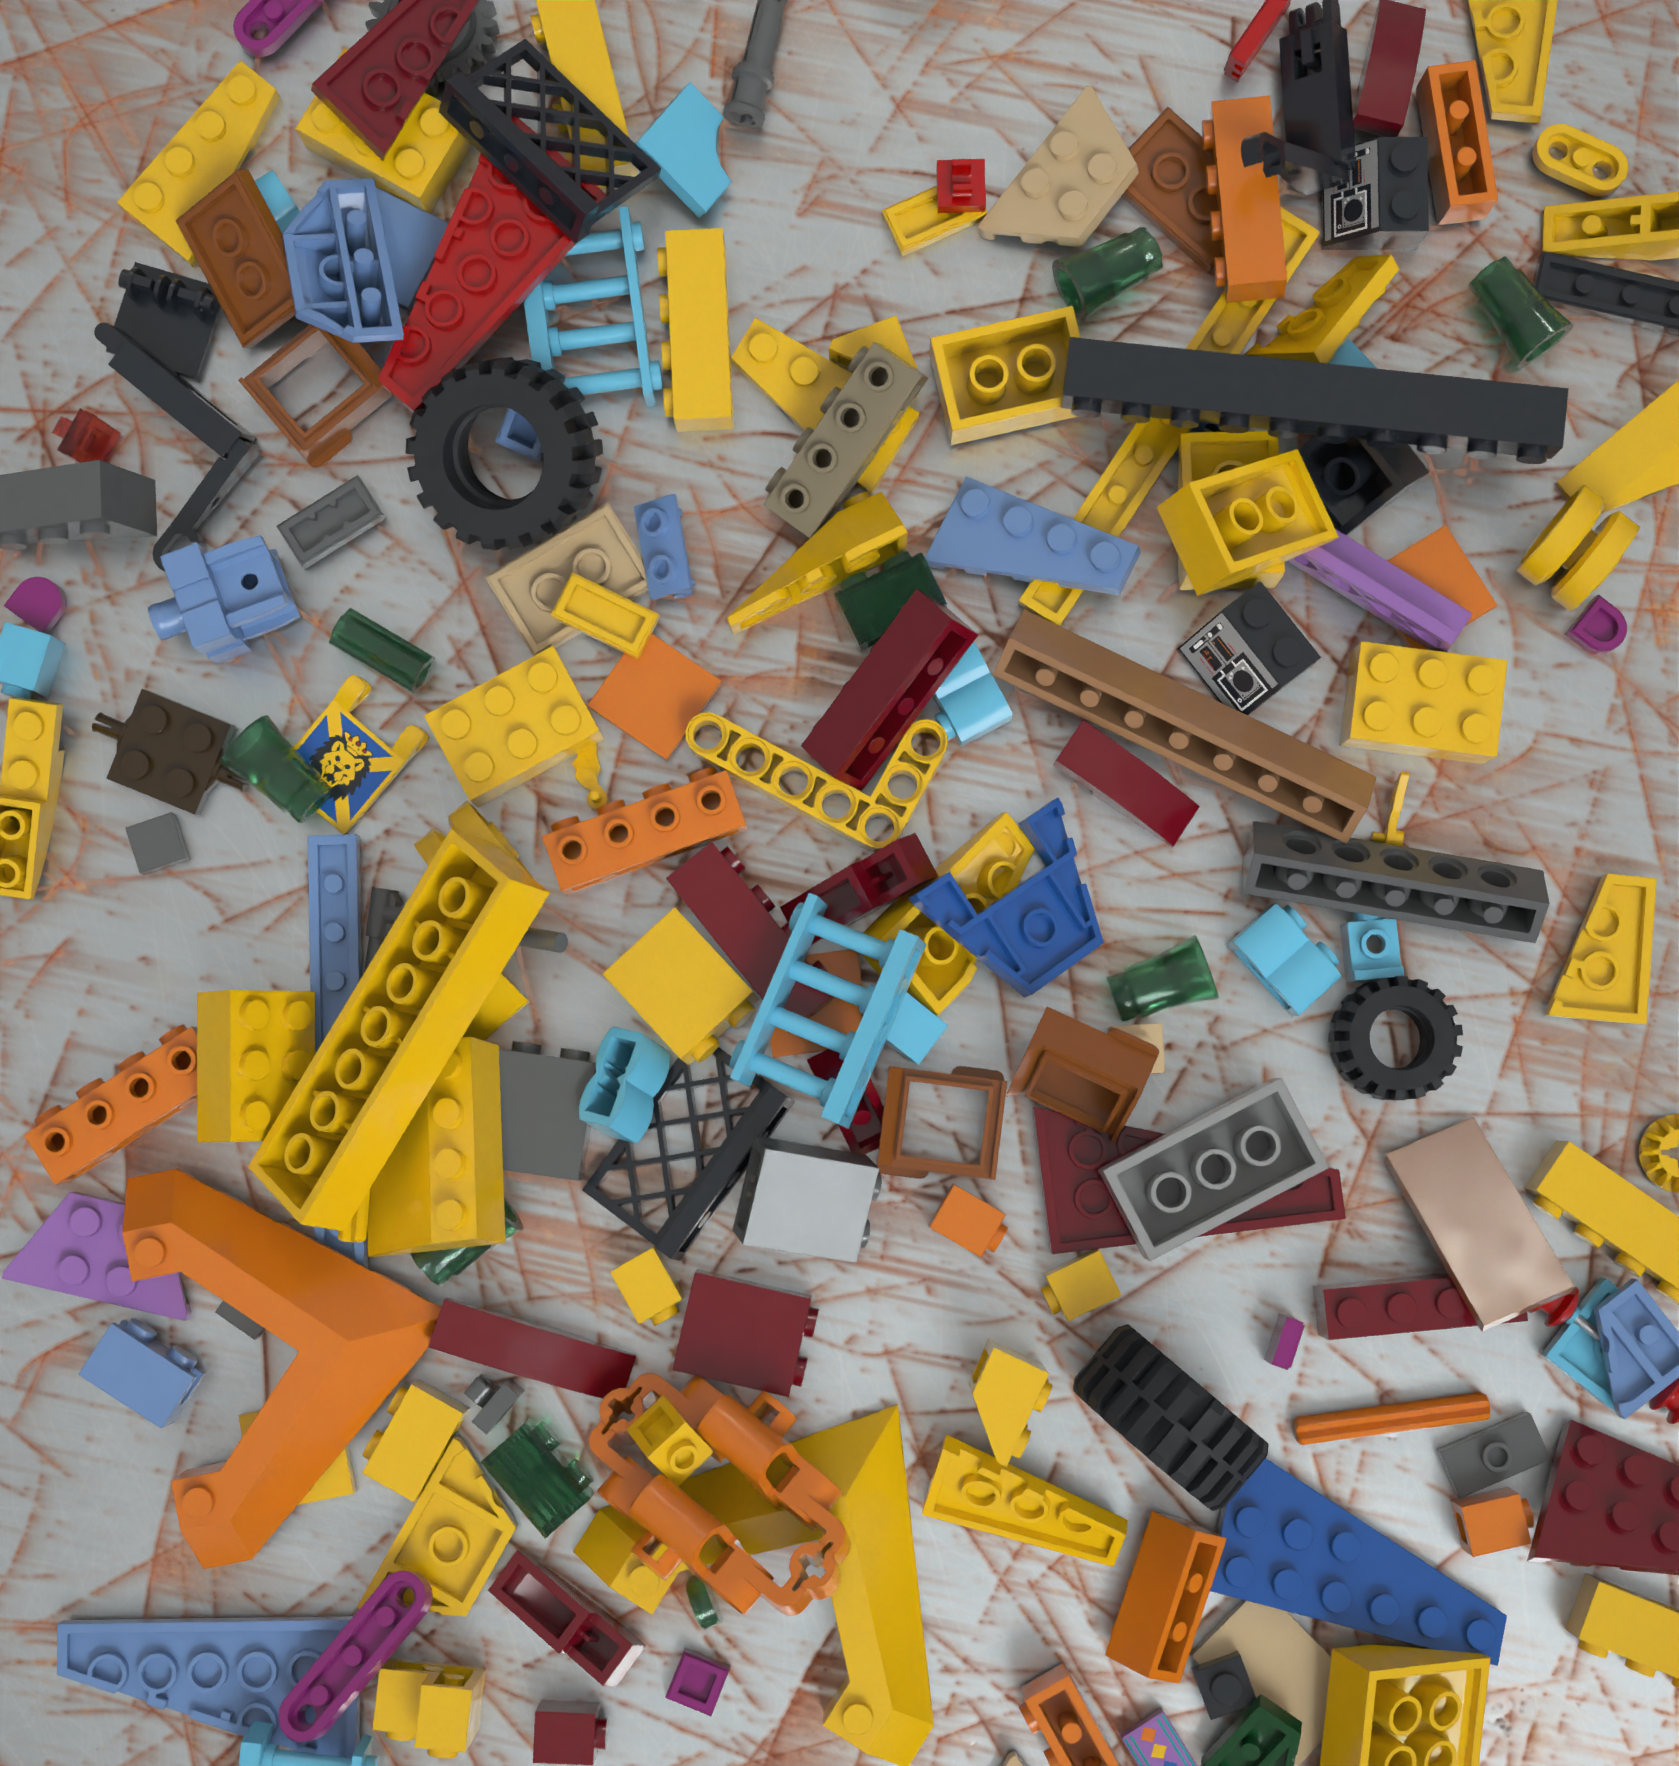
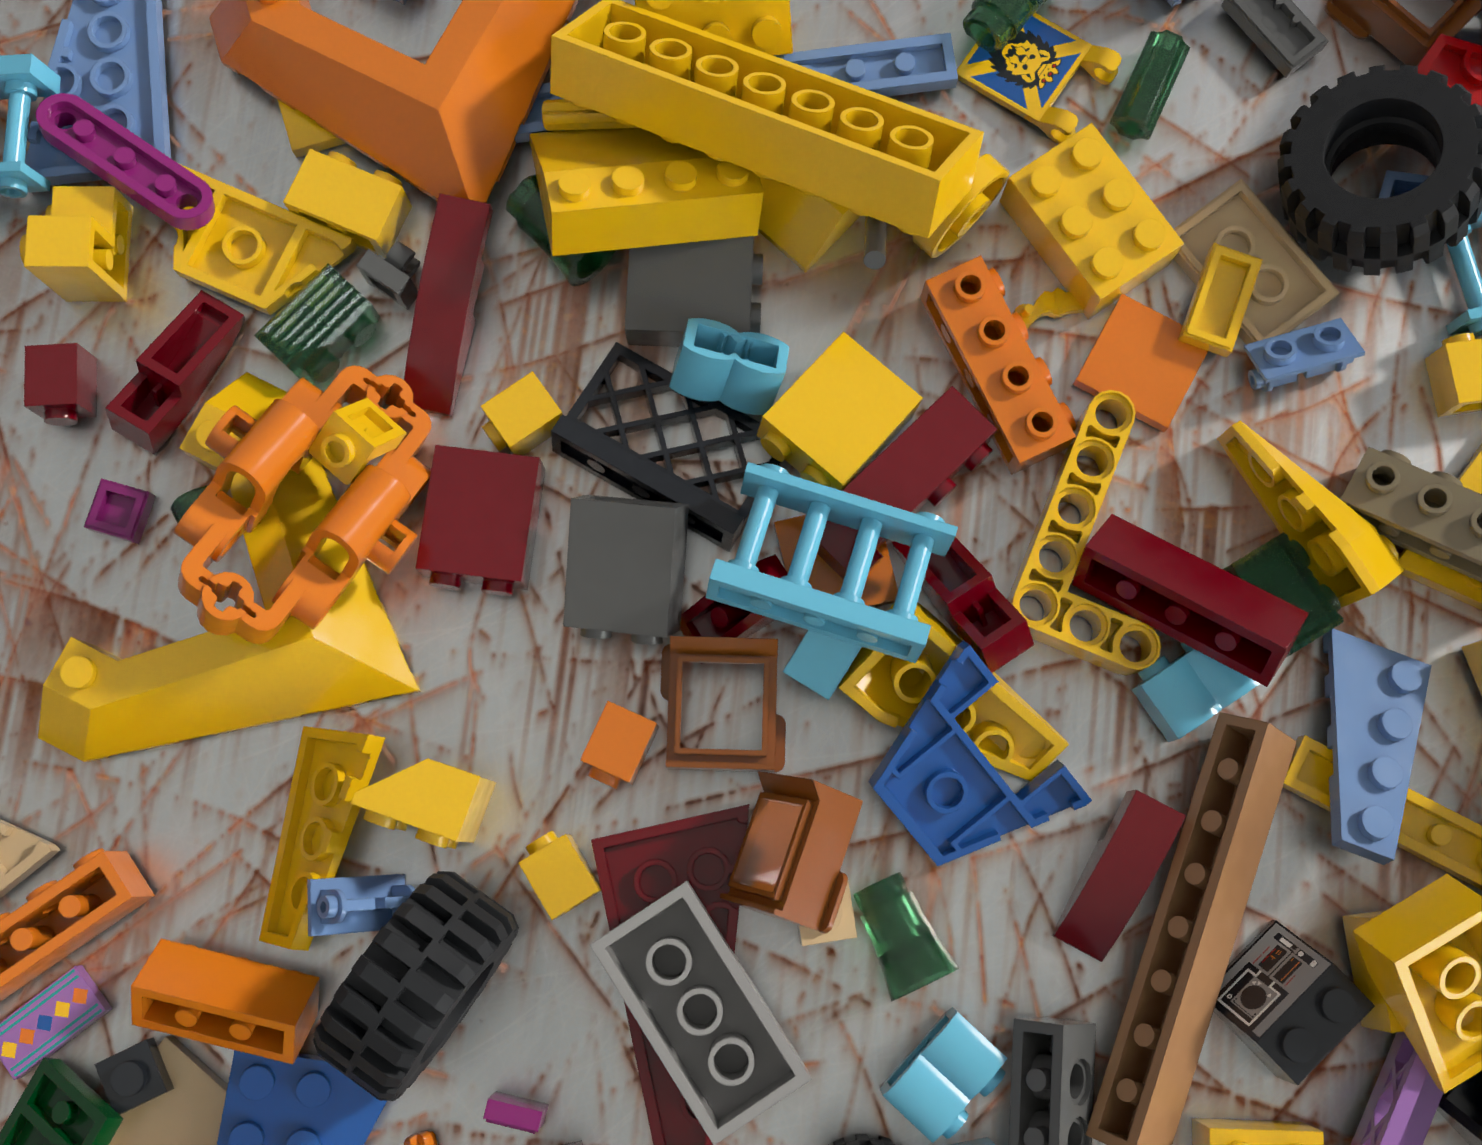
camera: 80 degrees right, 5 degrees down
none -> medium blue hinge [307,874,415,936]

